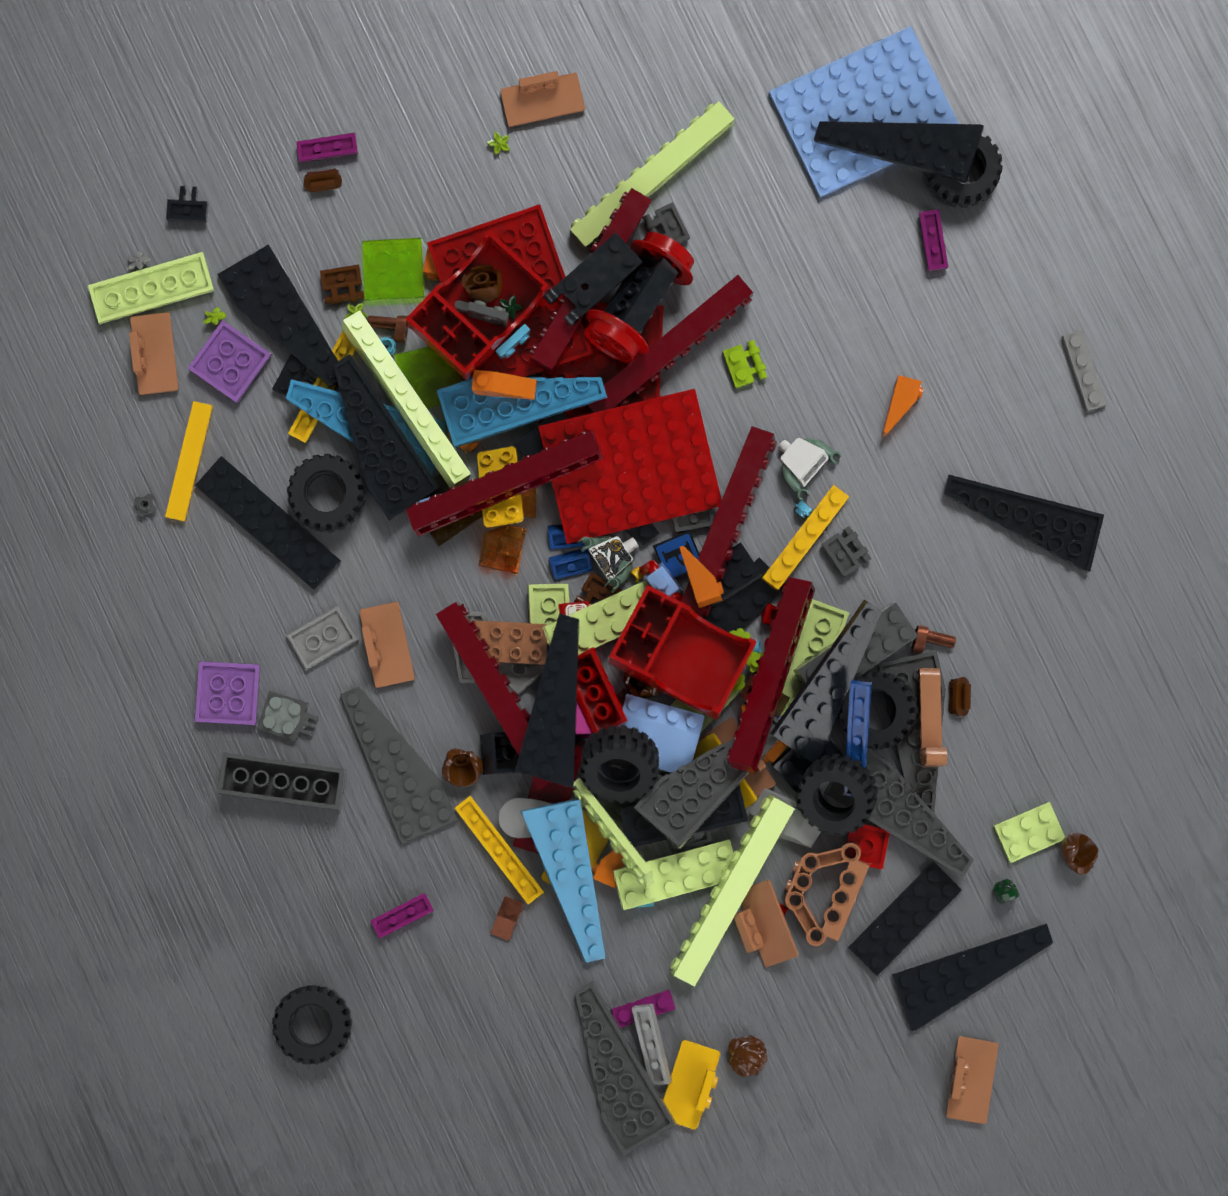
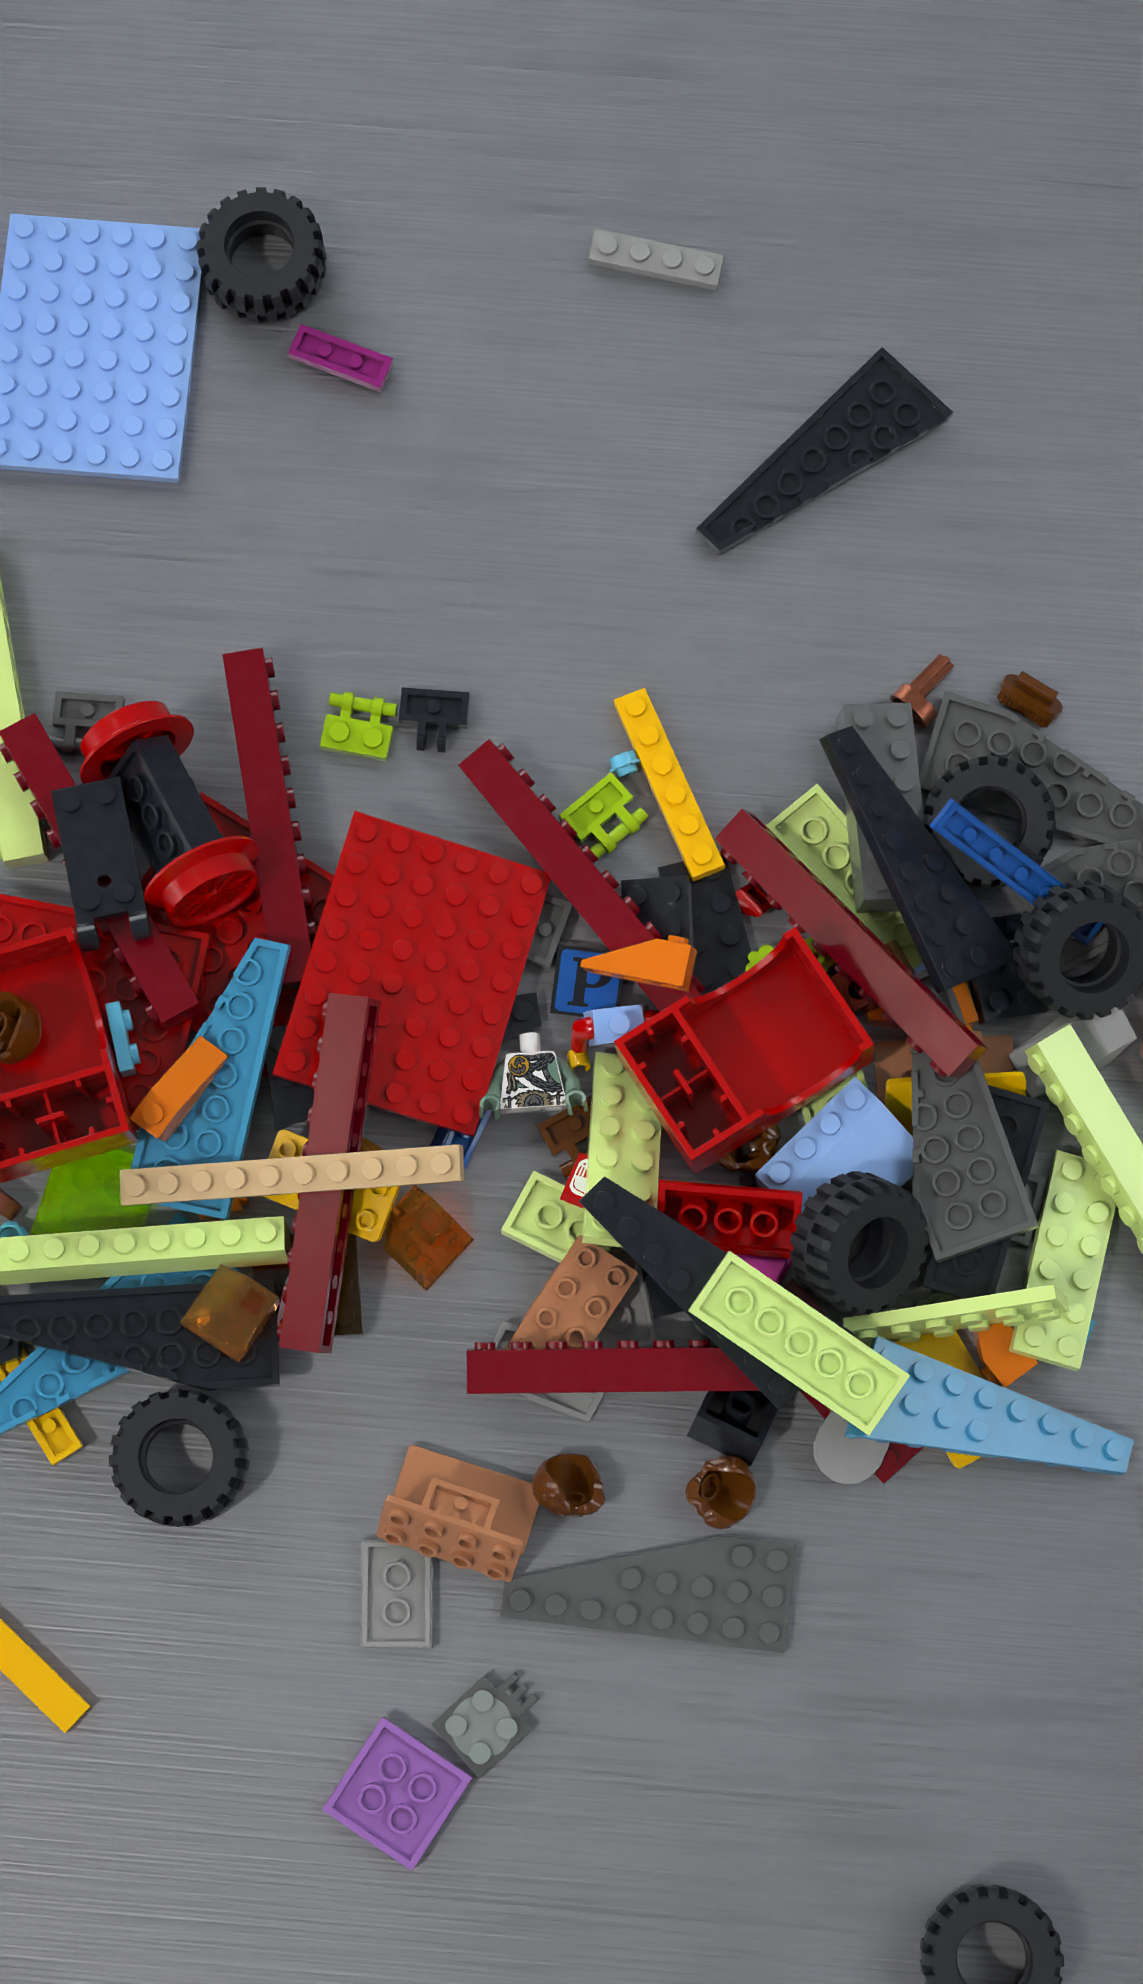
camera: 55 degrees left, 5 degrees down
dark grey plate [134,494,156,516] -> none
black plate [195,456,341,591] -> none
dark grey brick [217,753,346,810] -> none
magenta plate [370,893,434,939] -> none
dark grey piece [455,300,509,328] -> none
yellow plate [455,796,544,905] -> none
copper slope [490,896,524,941] -> none
dark green plant [500,295,523,319] -> none
blue slope [549,549,593,581] -> none
white torso [778,438,841,501] -> none
black wing [814,121,984,183] -> none
dark grey plate [821,526,872,578] -> none
orange slope [882,375,924,436] -> none
nougat beam [918,668,947,767] -> none
none -> tan plate [120,1145,465,1206]
none -> clear orange slope [180,1264,280,1363]
none -> nougat bracket [376,1477,524,1582]
none -> black hinge [399,687,470,753]
none -> reddish brown hair [532,1453,605,1517]
none -> lime plate [559,772,649,859]
none -> yellowish green plate [688,1251,910,1436]

